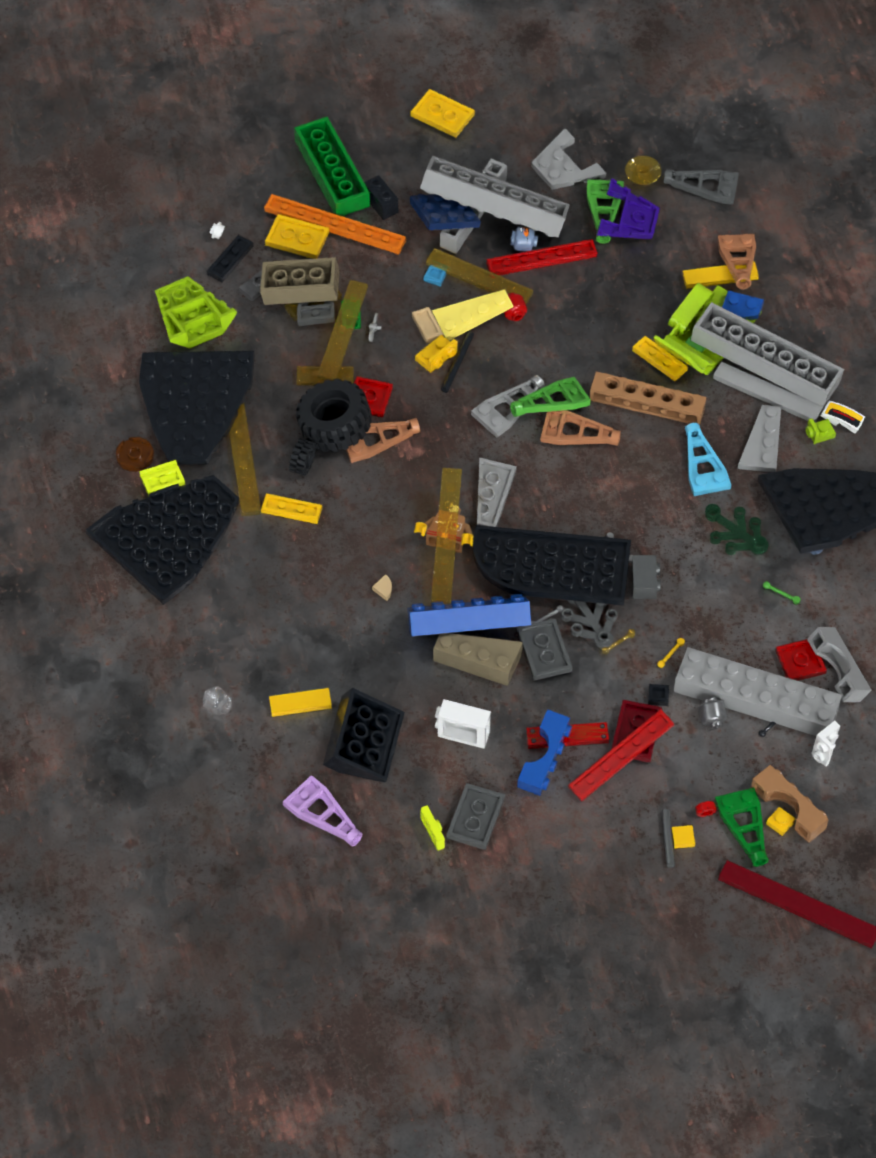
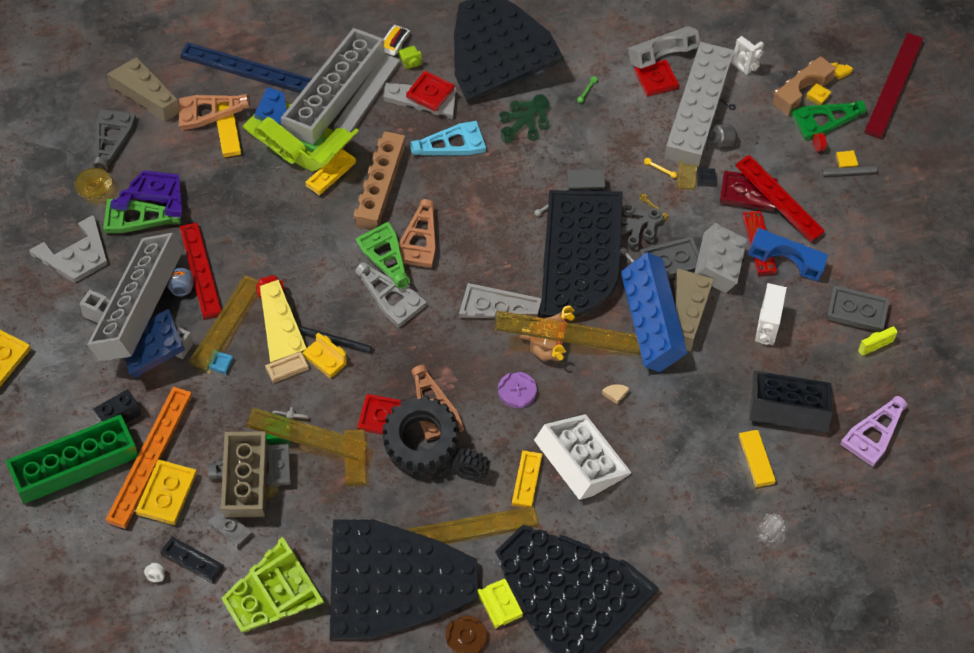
camera: 95 degrees left, 0 degrees up
none -> dark tan wedge [107,57,179,122]
none -> dark blue tile [180,42,312,93]
none -> red tile [406,71,455,112]
none -> medium lavender tile [498,372,537,408]
none -> white slope [534,414,631,500]
none -> clear yellow tile [676,160,697,191]
none -> light grey brick [695,223,747,293]
none -> yellow tile [831,63,853,79]

